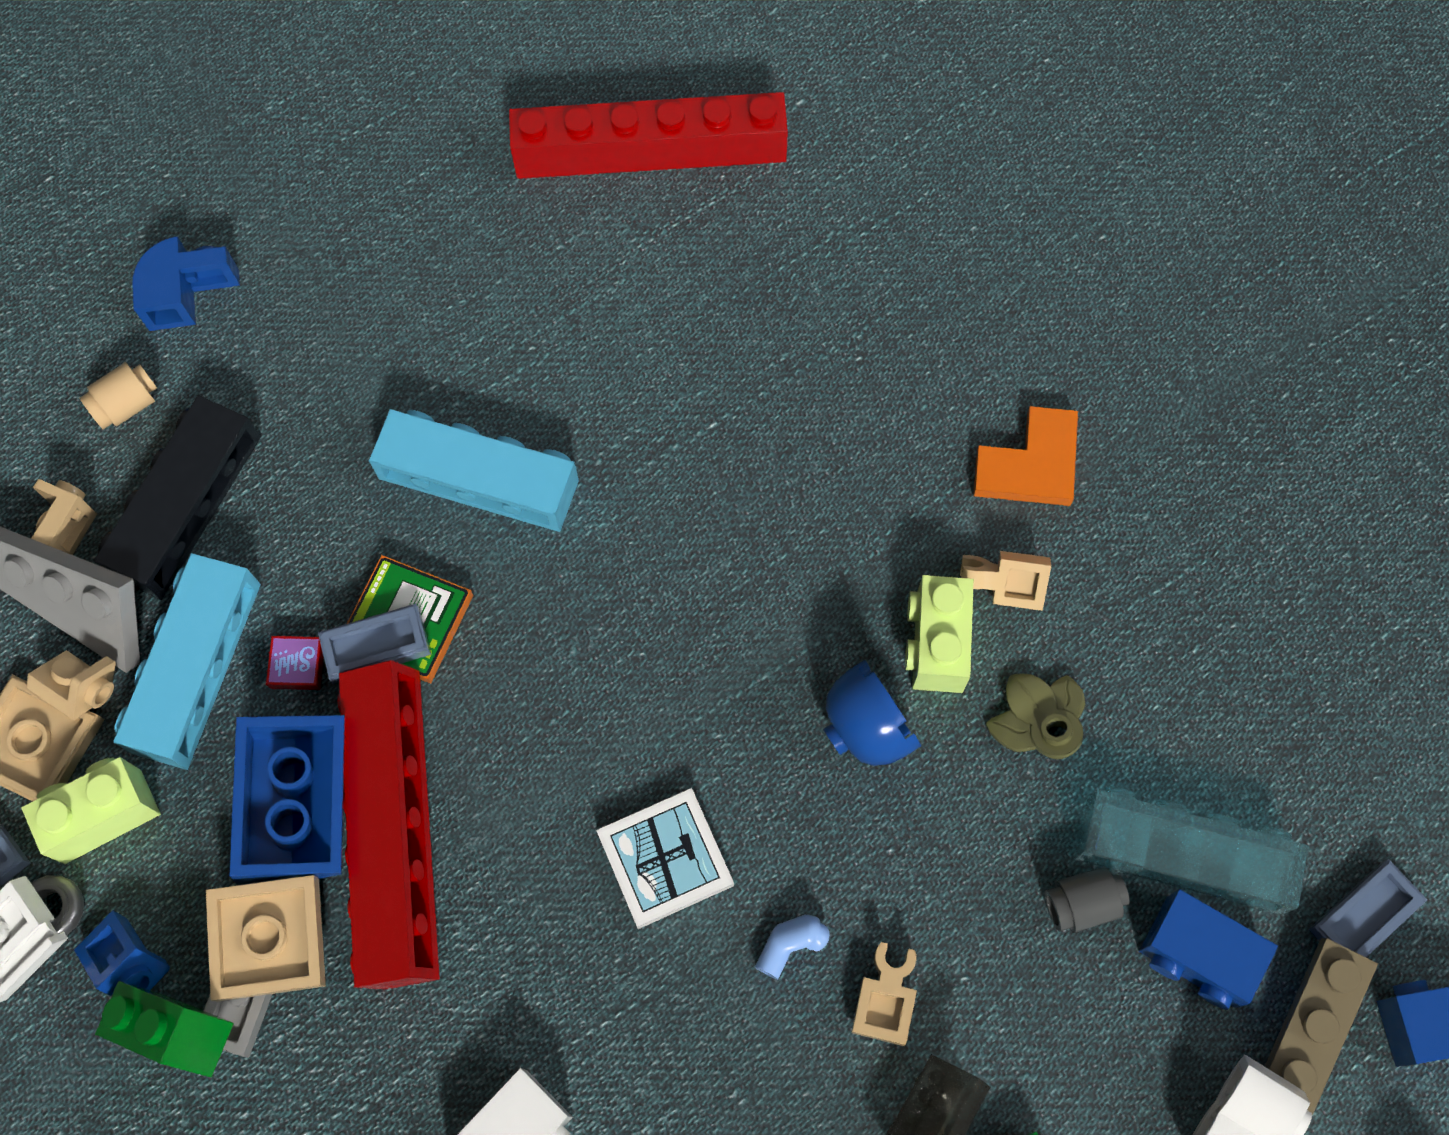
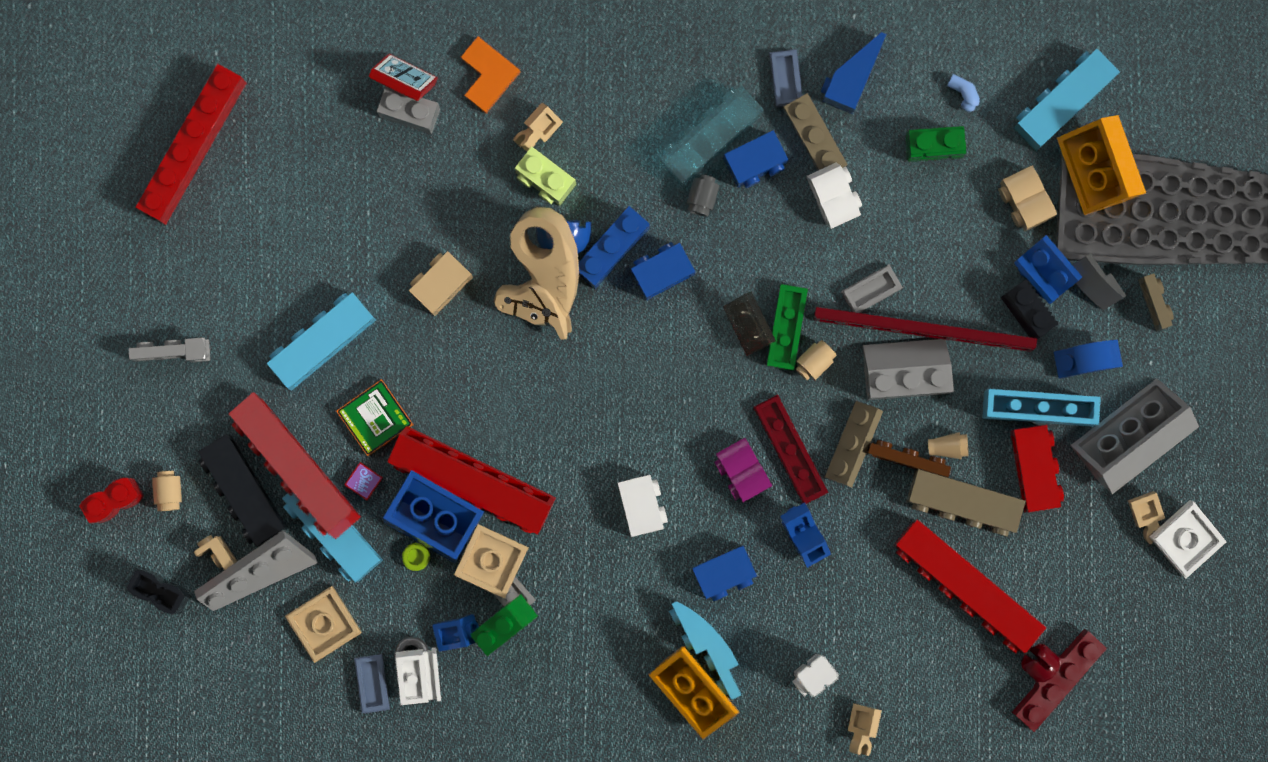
camera: 60 degrees left, 15 degrees up
yellowish green brick [21,757,161,864] -> none
tan bracket [26,650,116,720] -> none
blue brick [132,236,240,331] -> none
sand blue tile [318,604,432,684] -> none
tile [596,788,734,929] -> none
light blue arm [755,914,830,980] -> none
tan plate [851,942,917,1046] -> none
olive plate [986,673,1085,759] -> none
none -> red brick [79,478,144,523]
none -> light grey plate [129,338,210,362]
none -> red brick [229,392,361,539]
none -> tile [369,54,438,101]
none -> light grey brick [377,86,440,135]
none -> lime tile [402,543,430,571]
none -> tan brick [409,251,473,316]
none -> tan animal [494,207,579,340]
none -> blue brick [578,206,650,289]
none -> blue brick [631,242,695,301]

